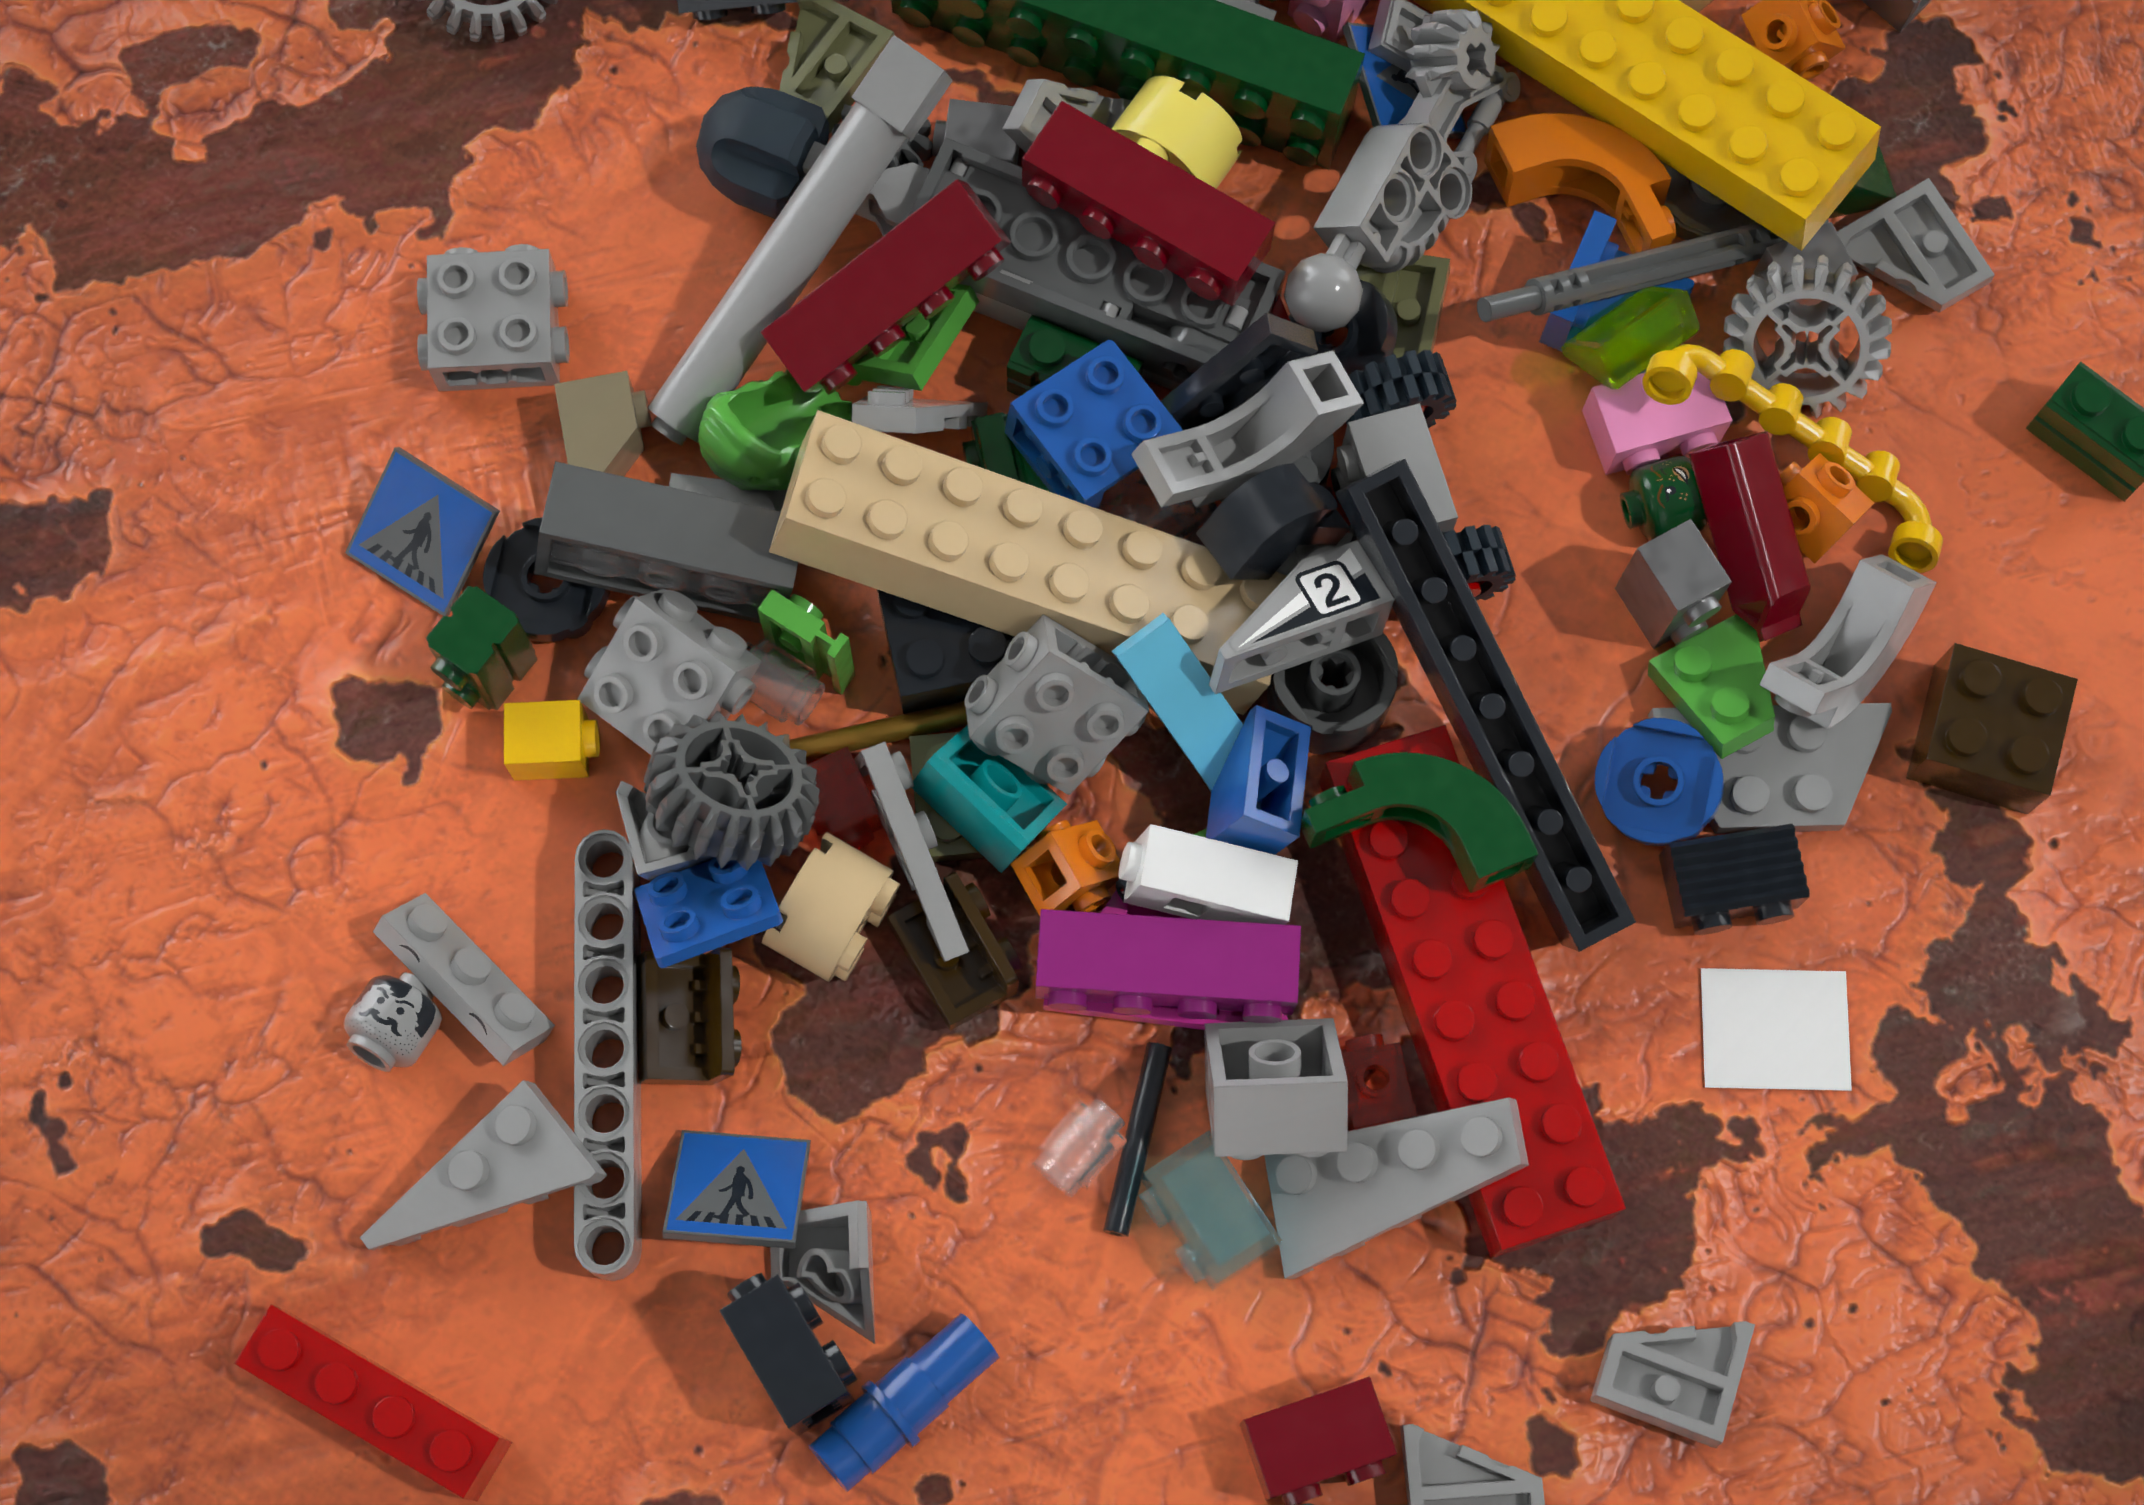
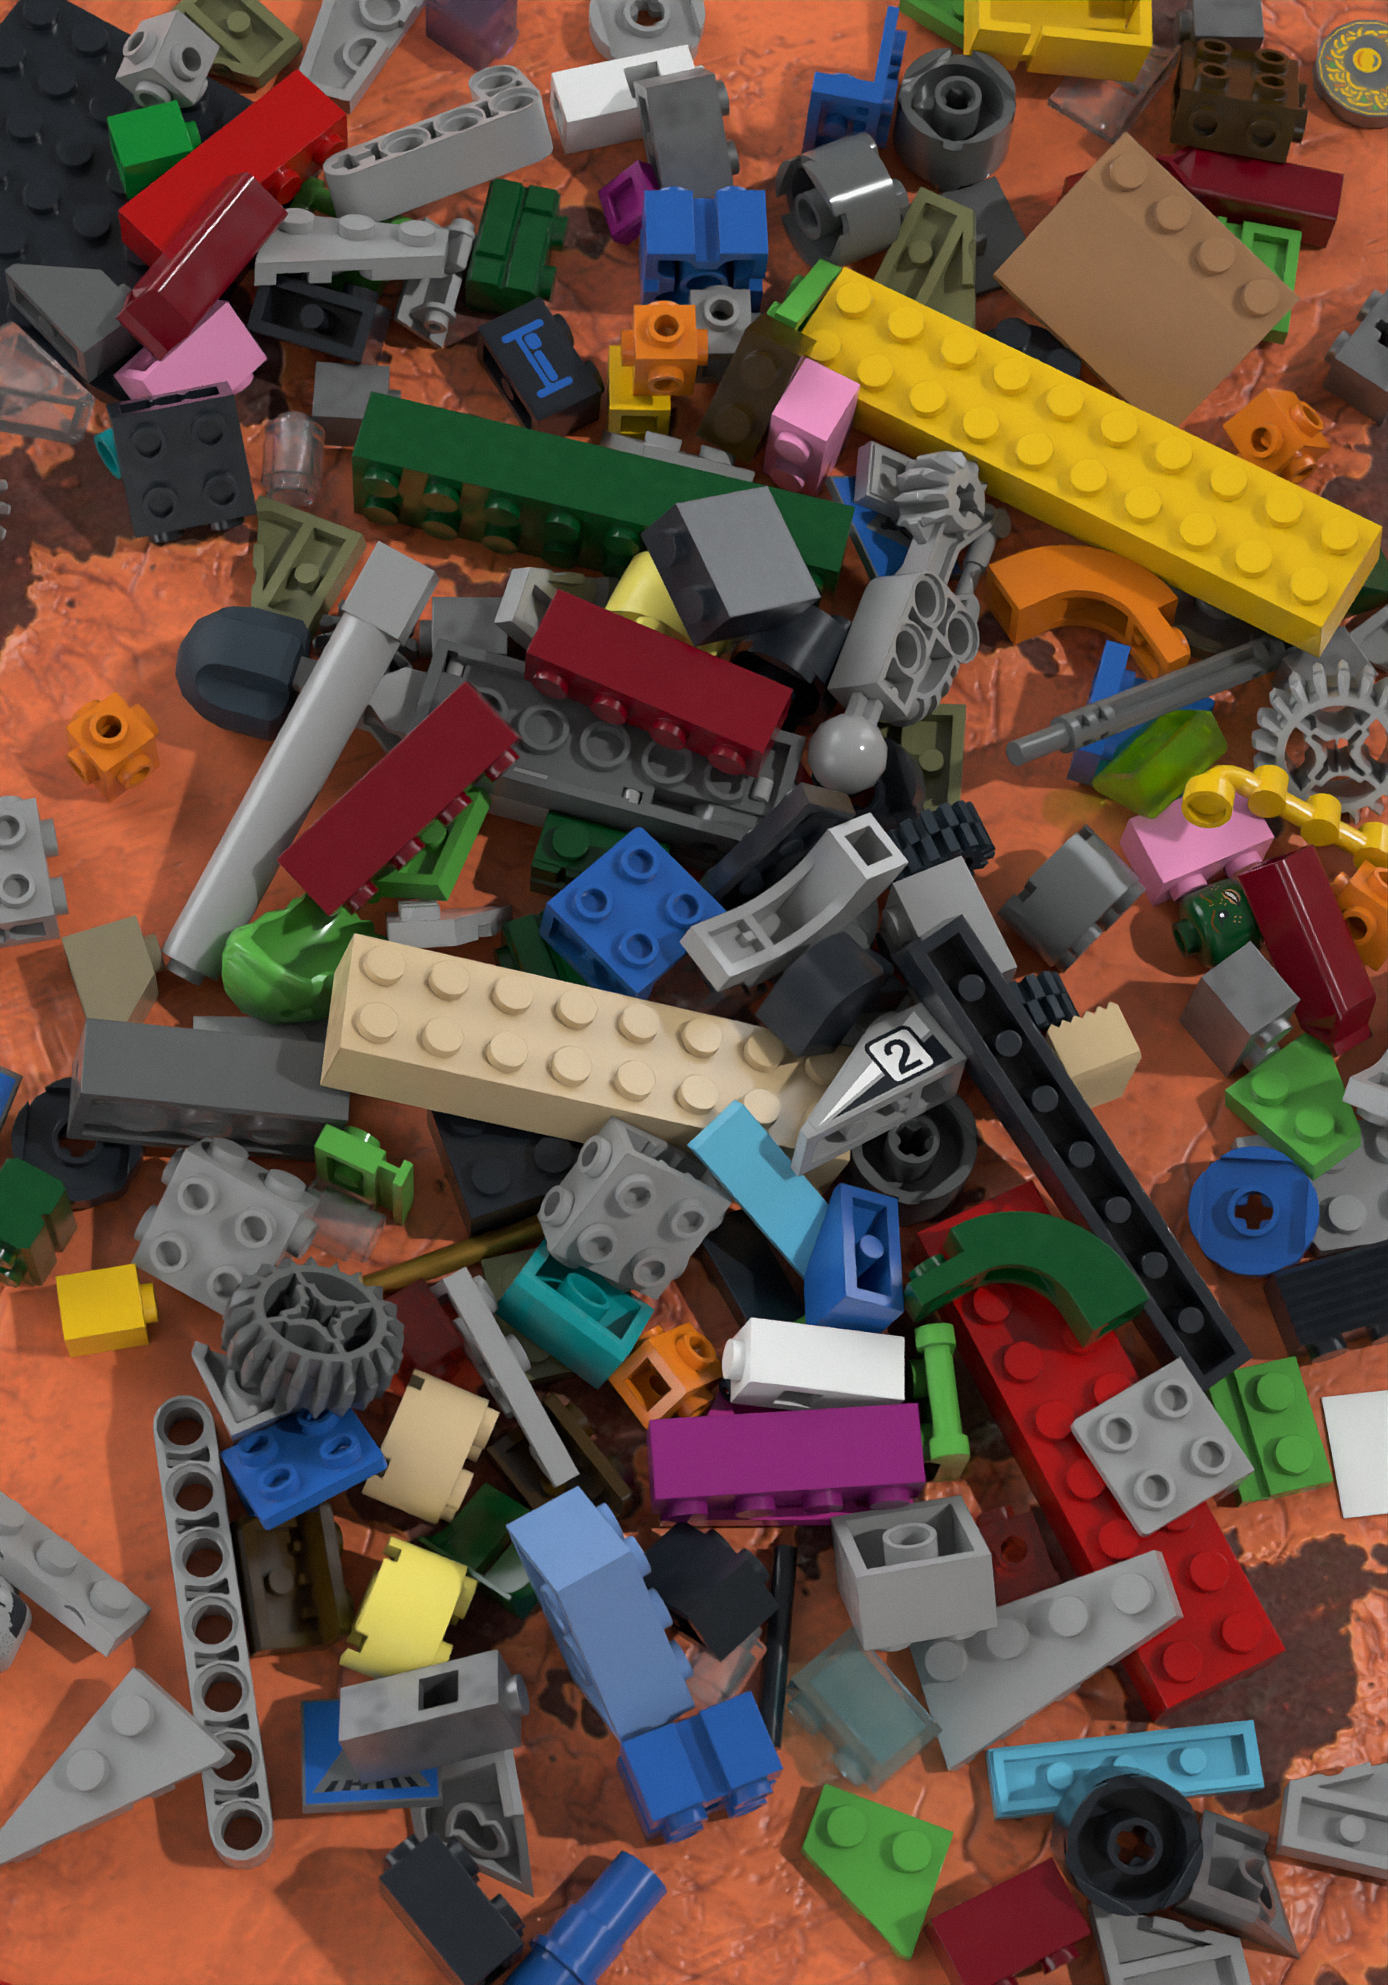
camera: 15 degrees left, 5 degrees down
none -> orange brick [65,691,160,802]
none -> light yellow brick [339,1536,478,1679]
none -> flat silver brick [339,1649,530,1785]
none -> dark green piece [417,1482,538,1621]
none -> medium blue brick [506,1486,696,1744]
none -> blue brick [616,1690,783,1845]
none -> brick [640,486,821,647]
none -> black brick [642,1523,780,1662]
none -> black slope [696,1209,805,1329]
none -> black brick [719,605,852,733]
none -> bright green wing [800,1783,954,1961]
none -> bright green plate [907,1323,971,1482]
none -> medium azure tile [985,1720,1264,1821]
none -> dark grey brick [997,824,1147,973]
none -> tan brick [1044,1001,1142,1109]
none -> black brick [1051,1766,1203,1917]
none -> light grey bracket [1070,1357,1255,1537]
none -> flat silver slope [1171,1809,1300,1960]
none -> bright green plate [1204,1356,1334,1508]

